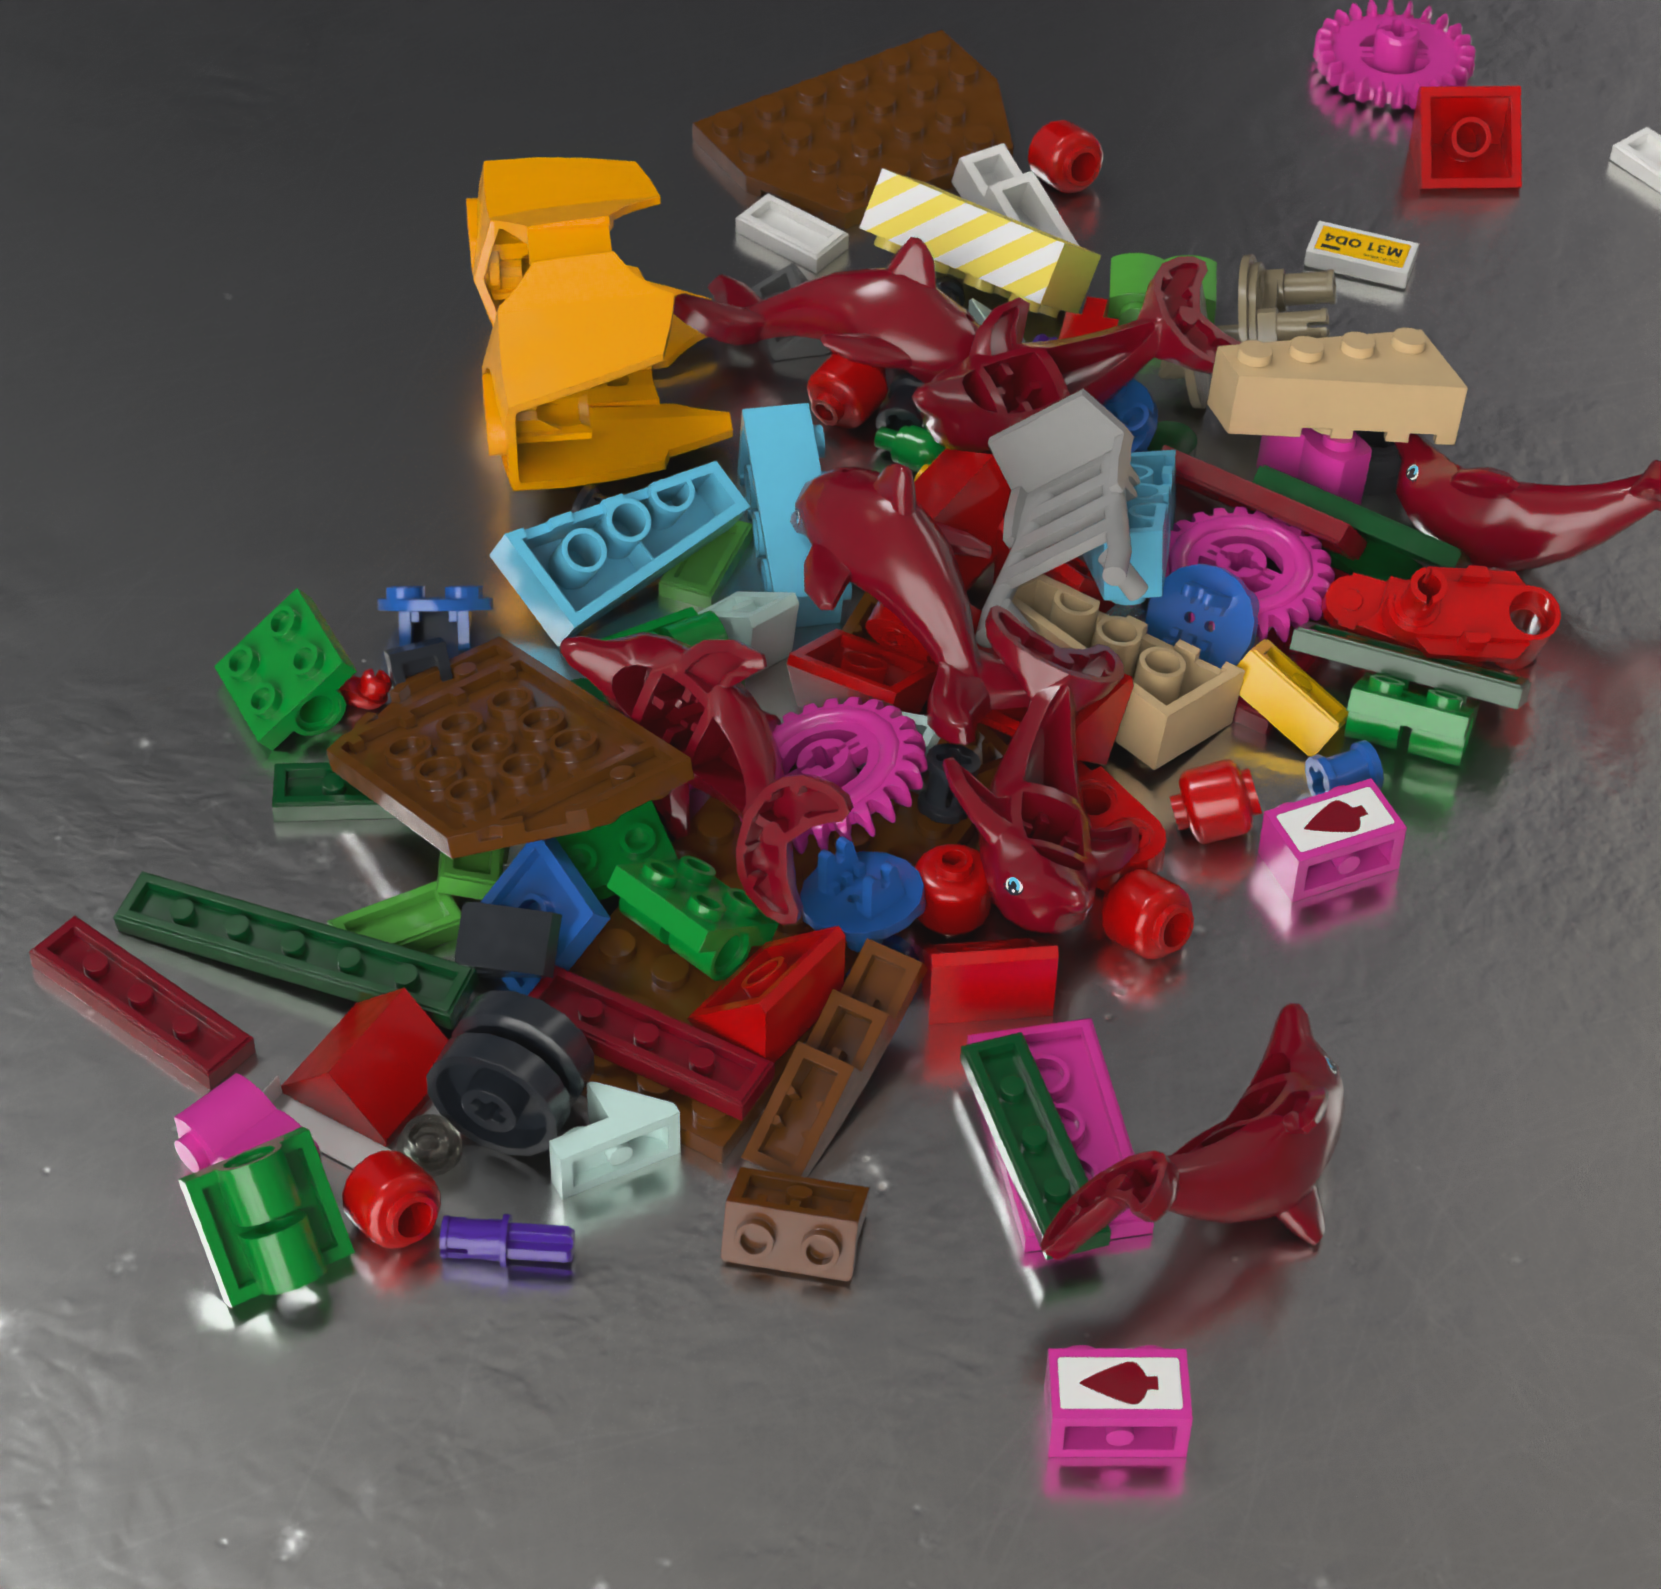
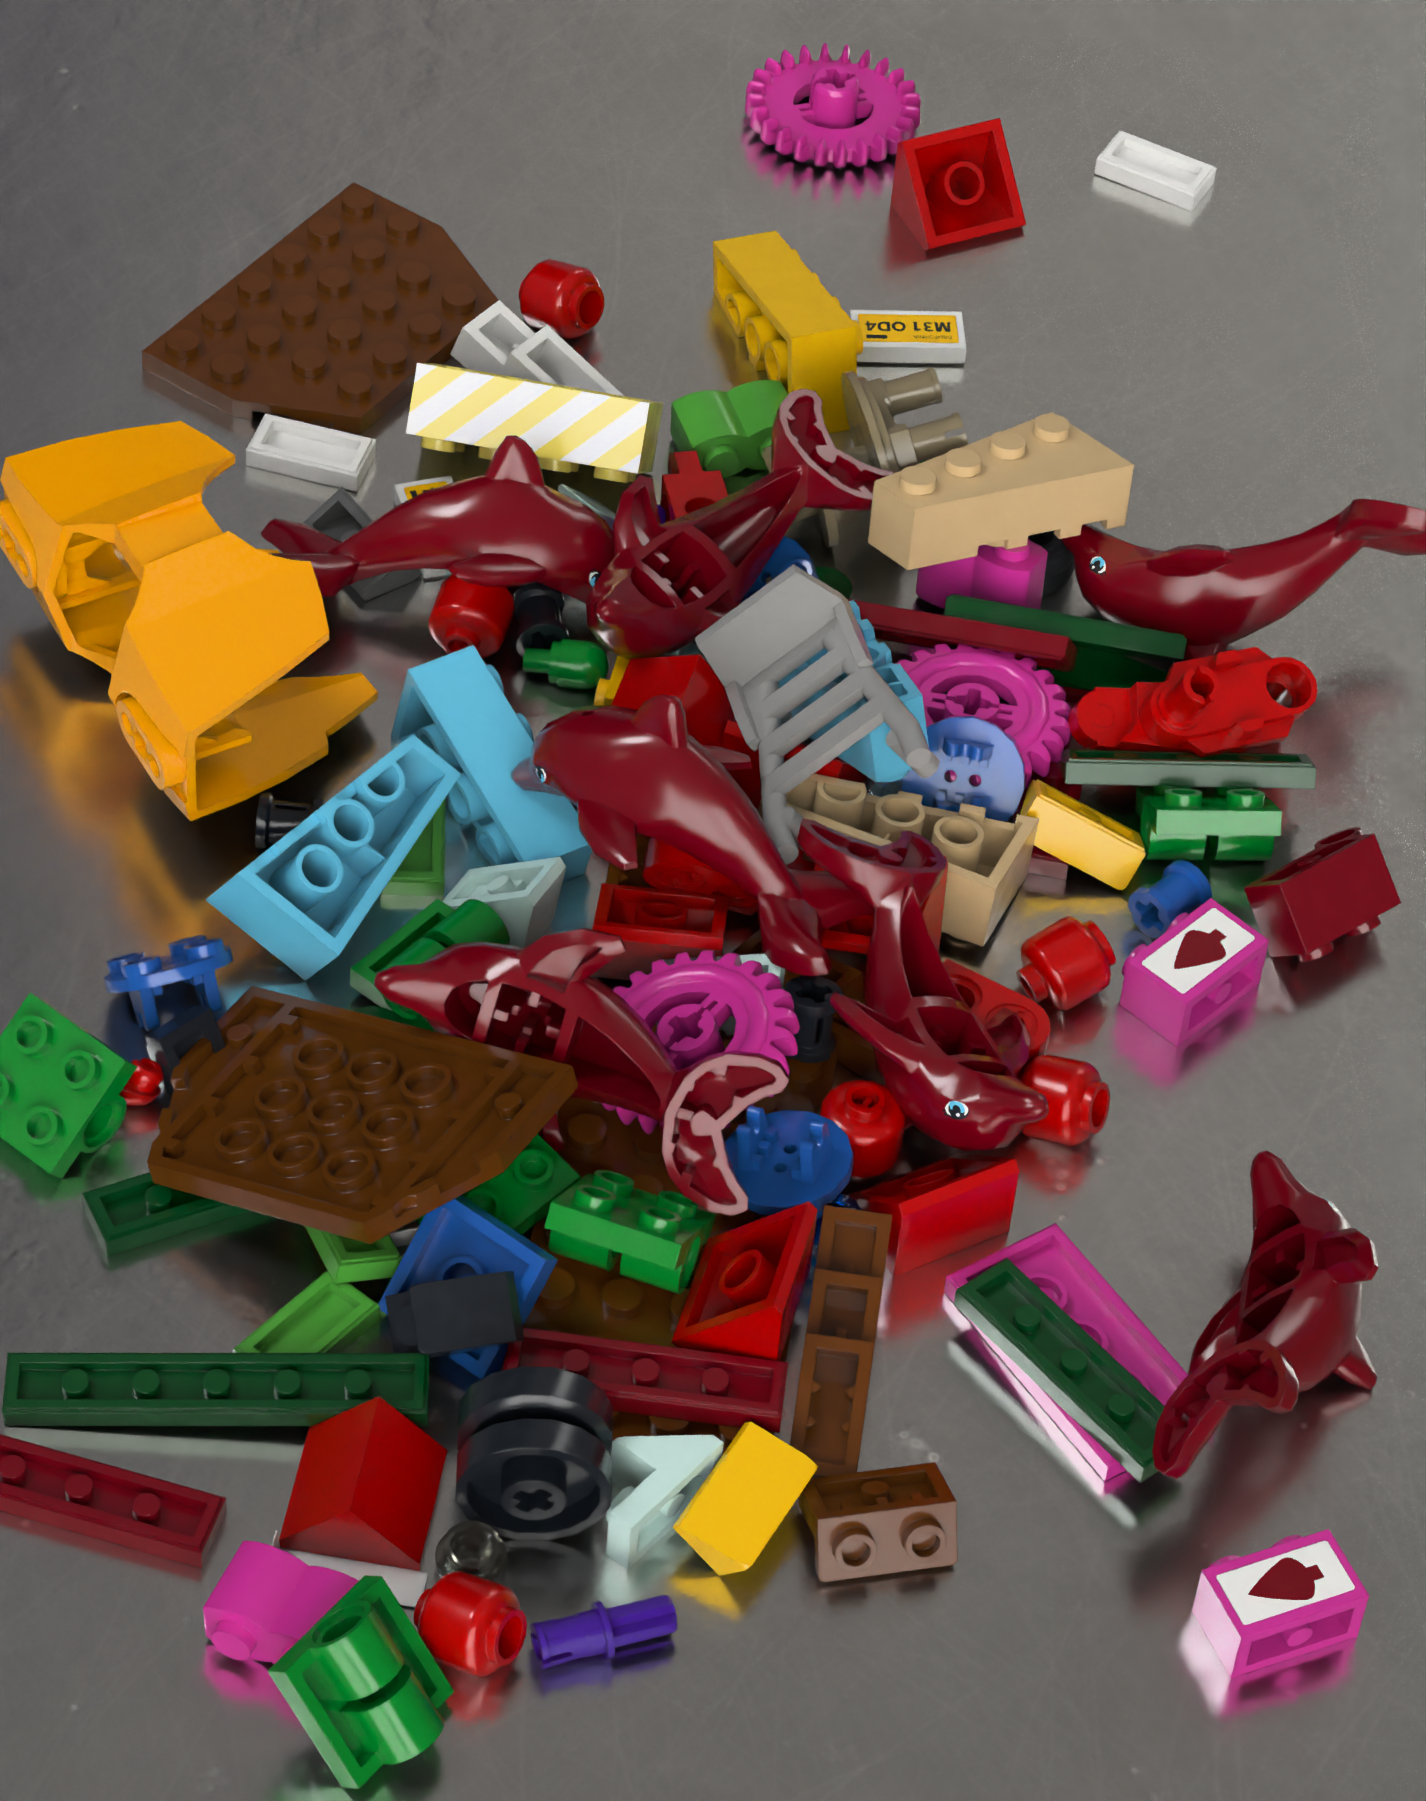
camera: 25 degrees left, 0 degrees up
none -> yellow slope [673,1421,818,1576]
none -> yellow wedge [713,231,863,434]
none -> dark red hinge [1243,827,1401,962]

